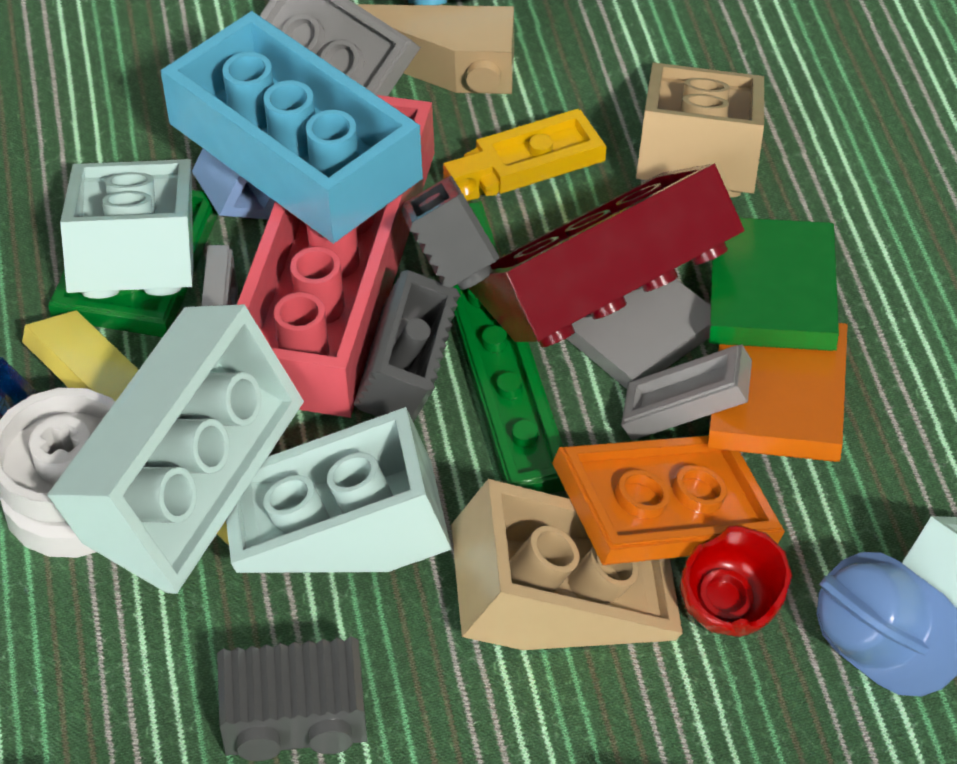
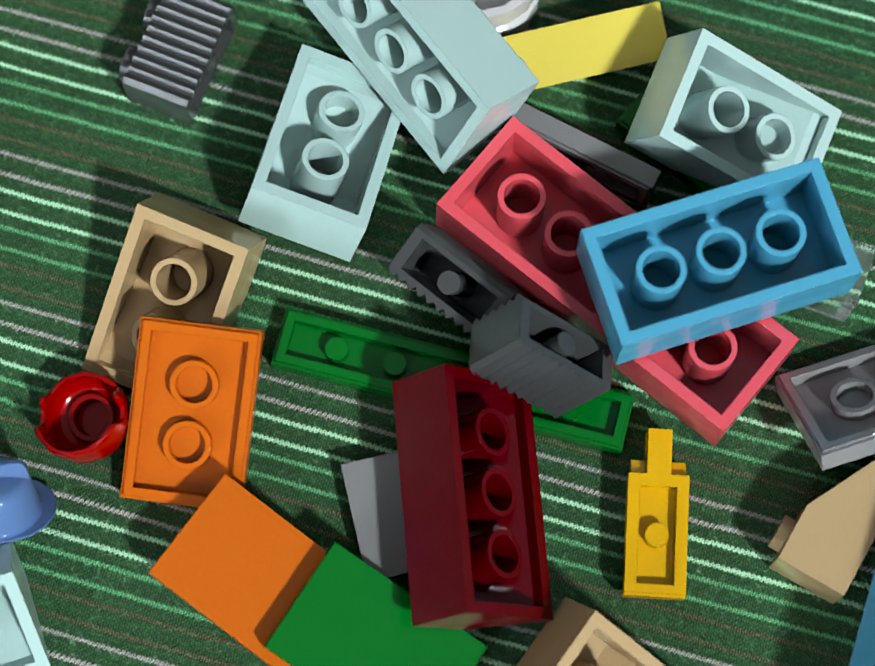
camera: 115 degrees right, 25 degrees up
light grey tile [621,344,752,441] -> none

